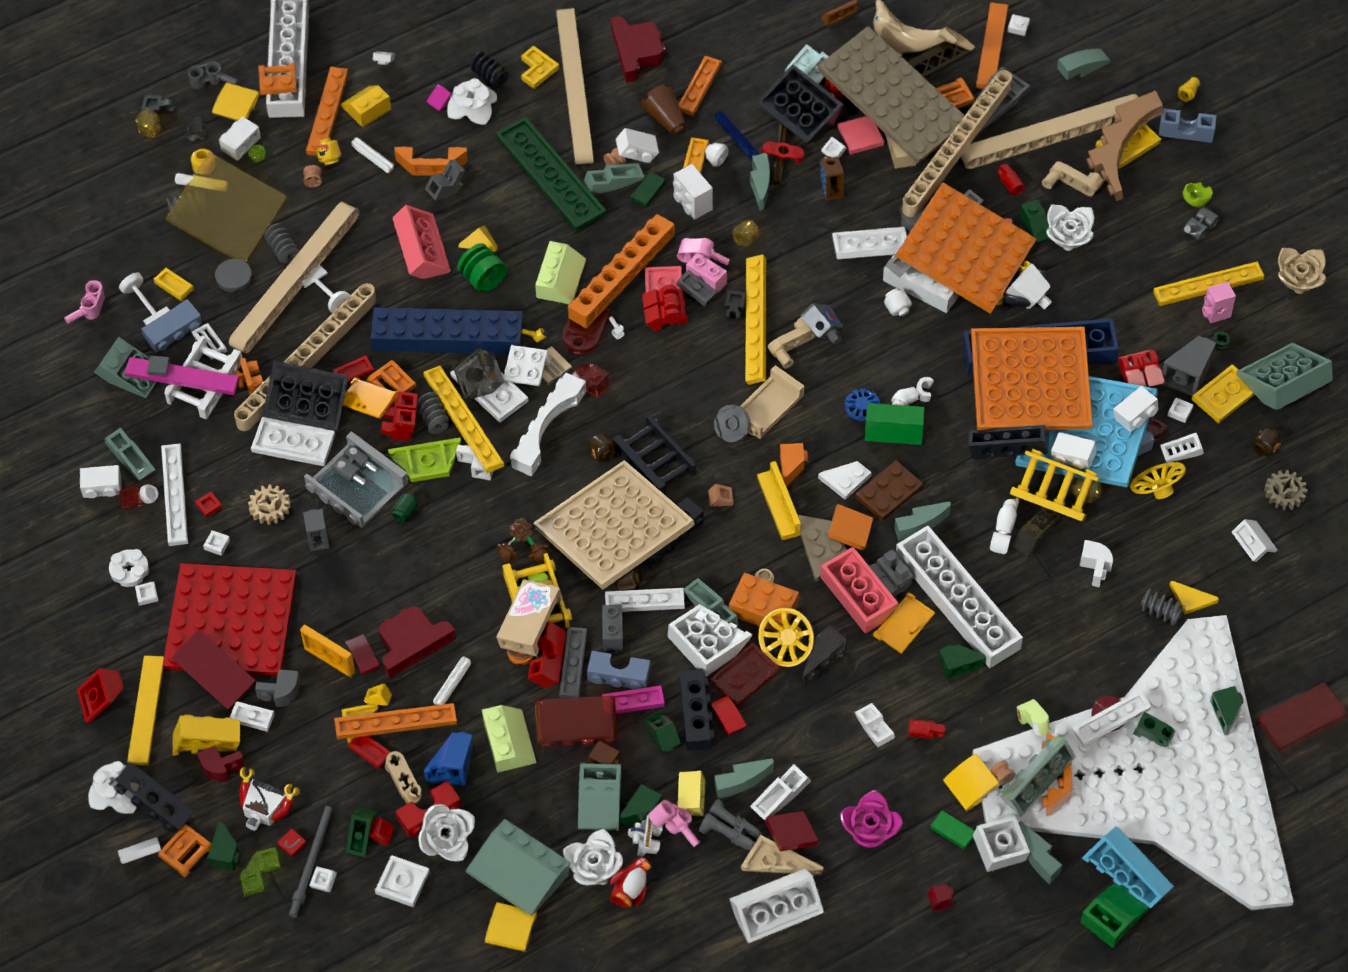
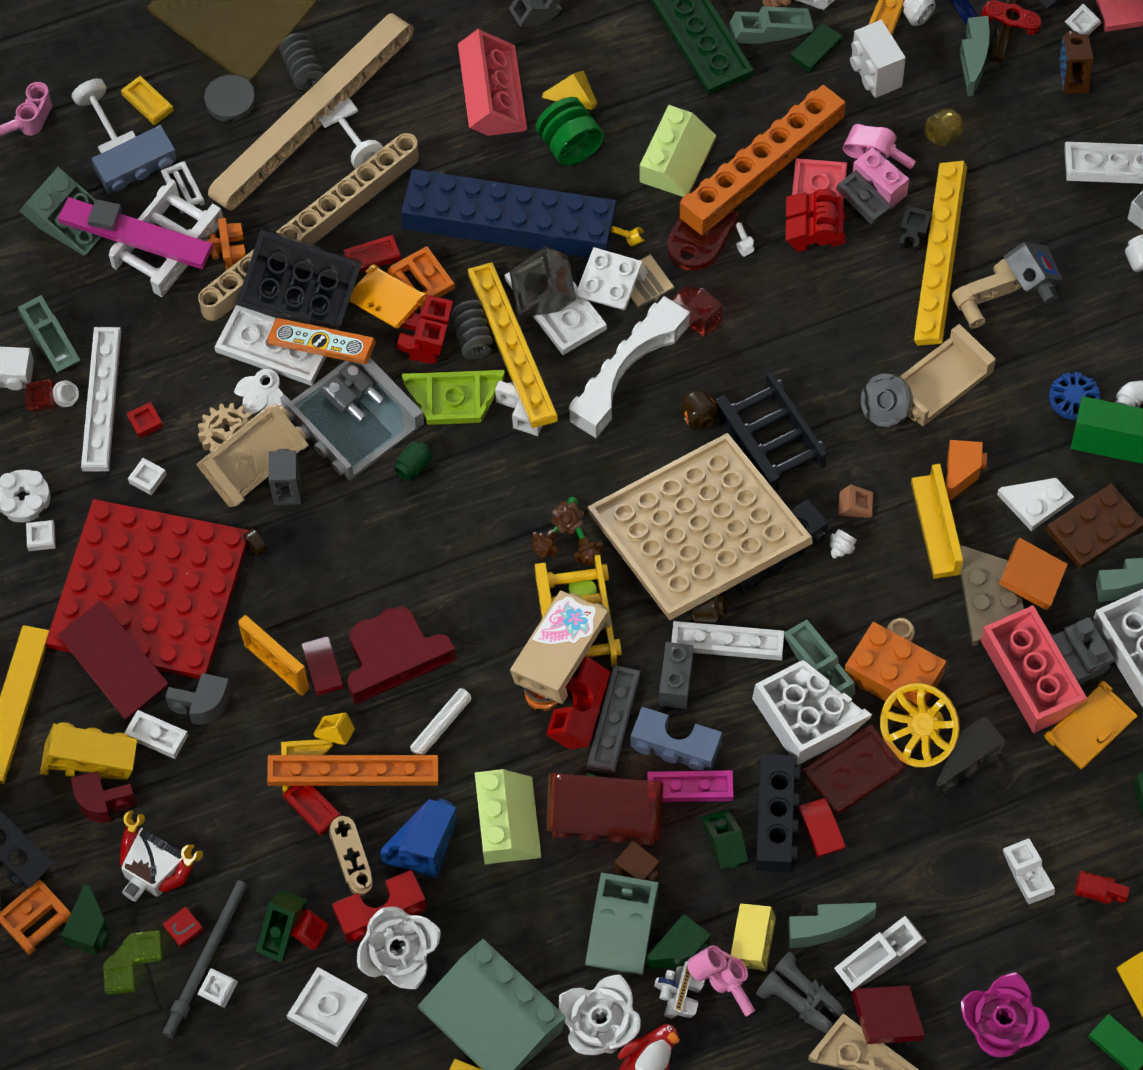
camera: 10 degrees right, 5 degrees up
none -> tan panel [196,404,309,507]
none -> white plate [234,369,284,416]
none -> dark brown tile [243,529,267,556]
none -> tile [267,318,376,365]
none -> white plate [830,529,857,558]

